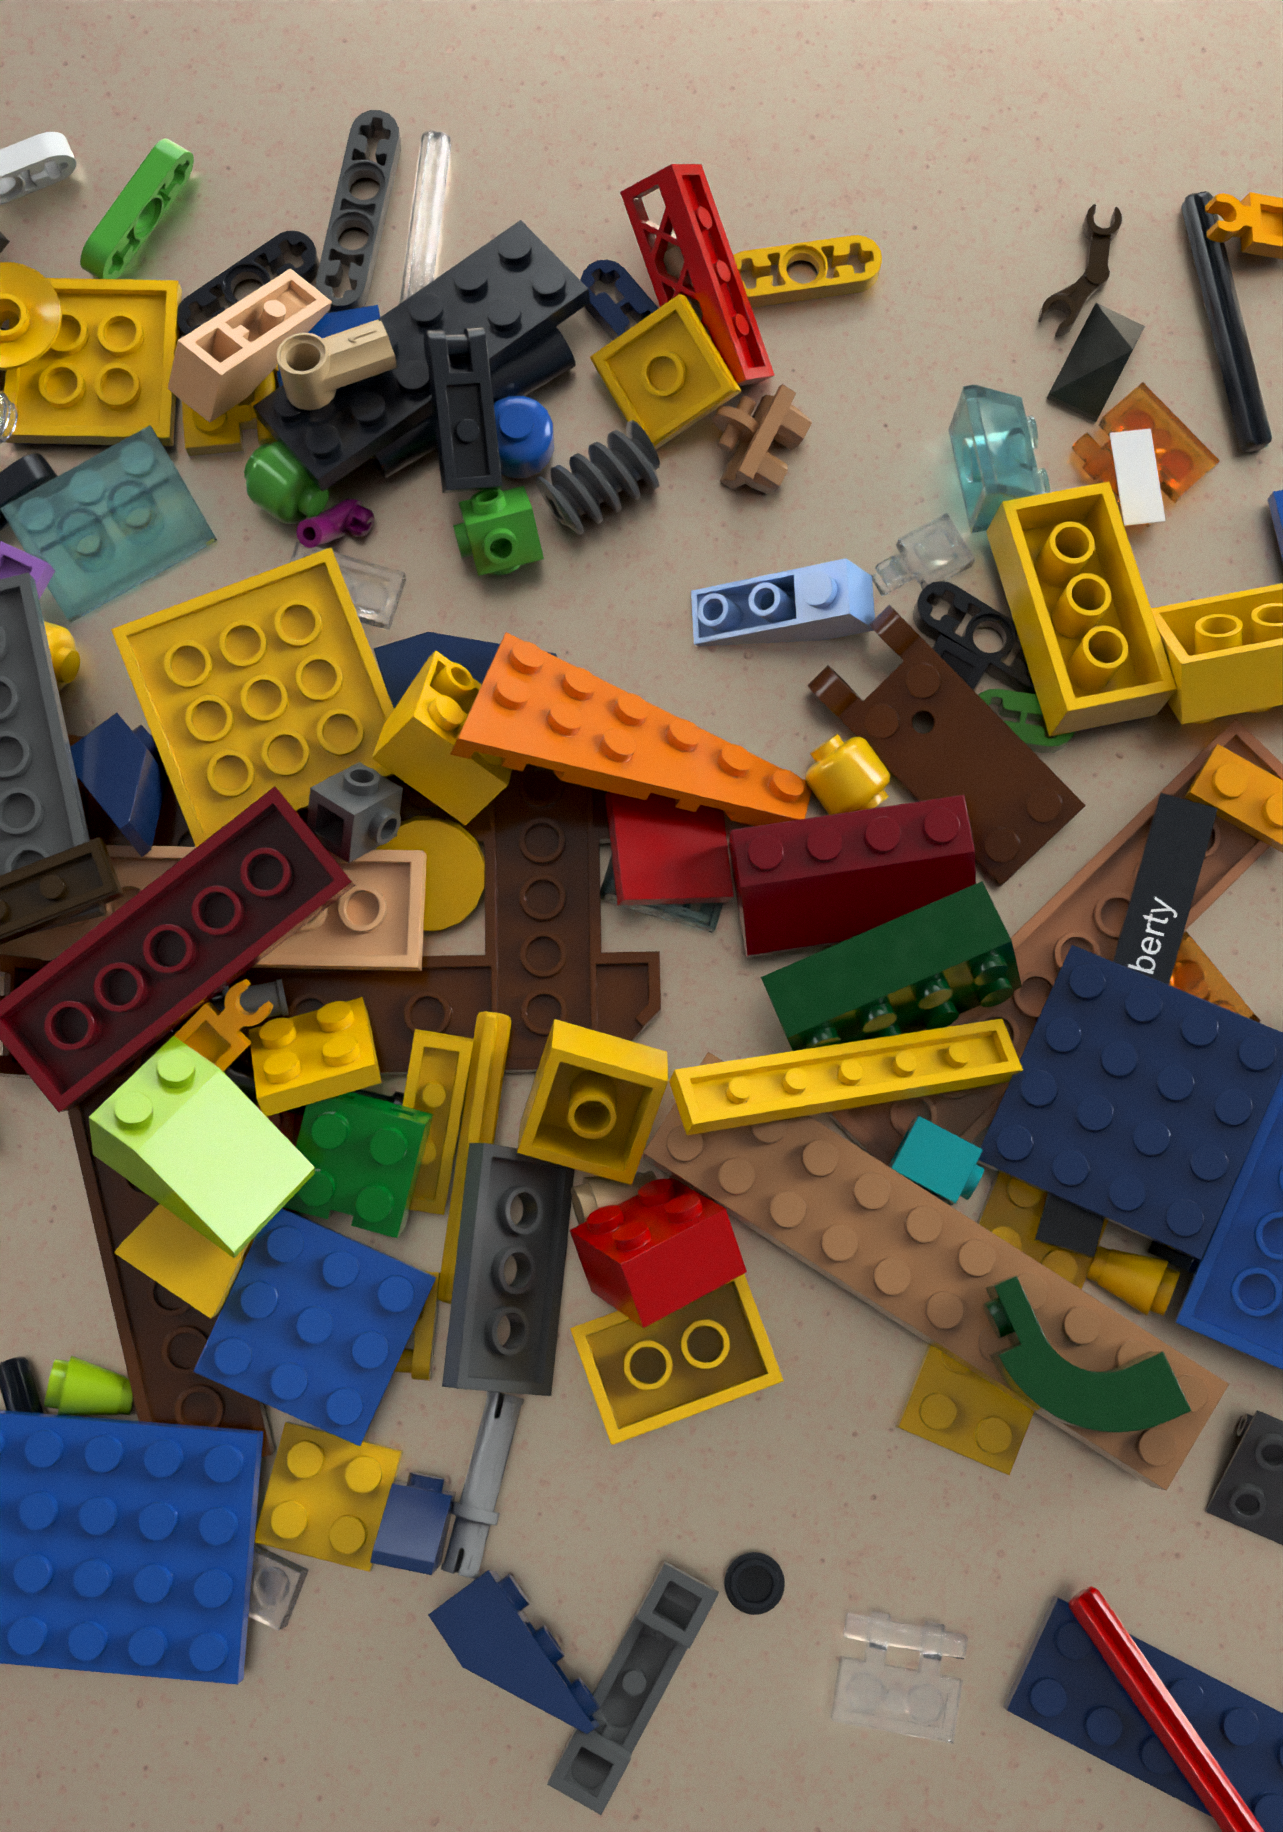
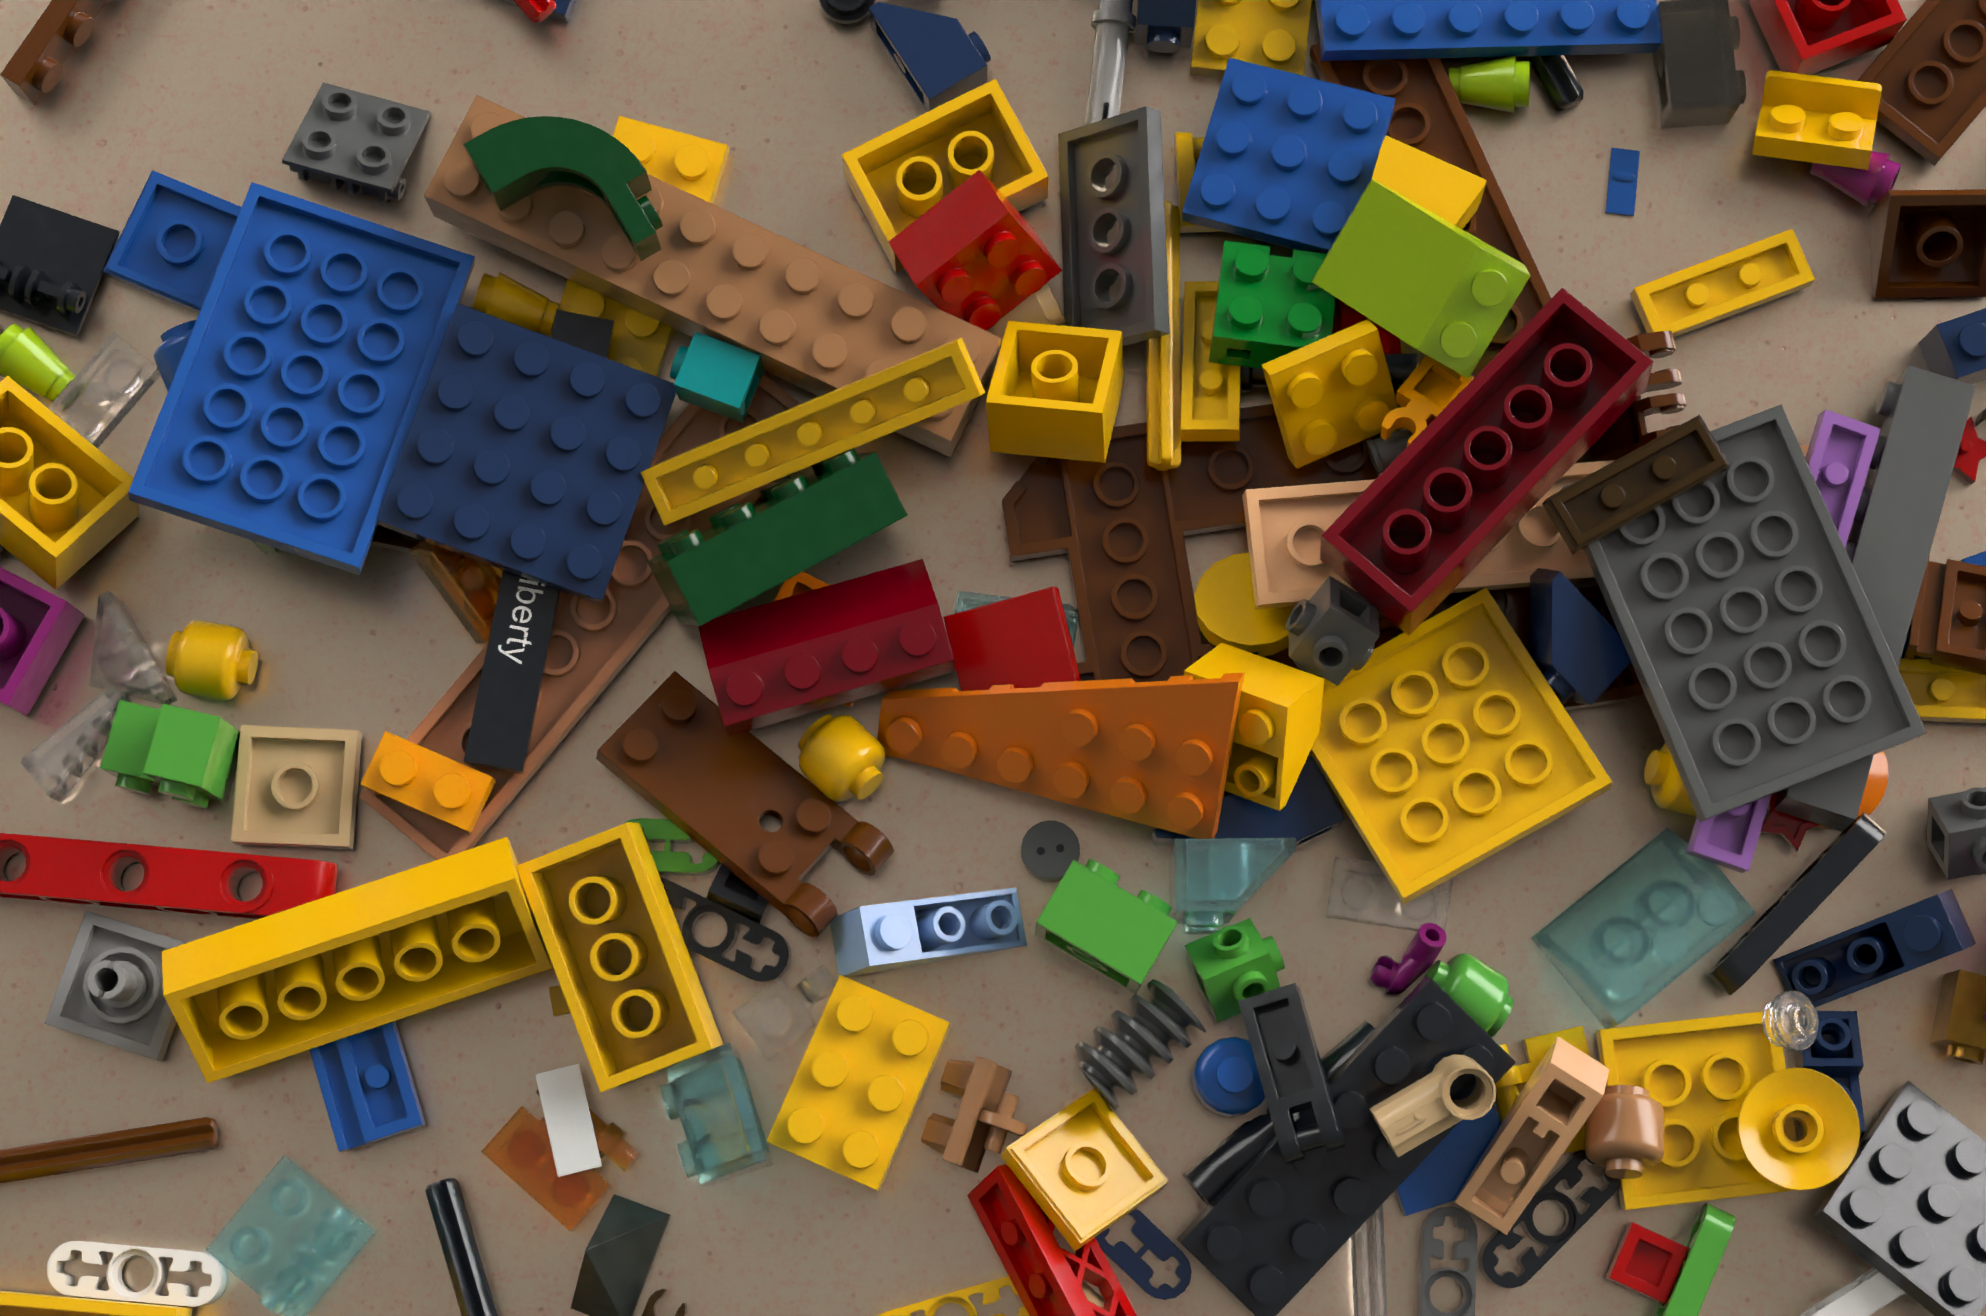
camera: 175 degrees right, 0 degrees up
none -> yellow brick [766,975,951,1192]
none -> dark blue slope [869,2,991,112]
none -> dark grey tile [1021,820,1080,881]
none -> bright green brick [1035,859,1178,994]
none -> clear light blue slope [1169,838,1296,934]
none -> medium nougat head [1585,1085,1664,1179]
none -> red plate [1605,1222,1688,1304]

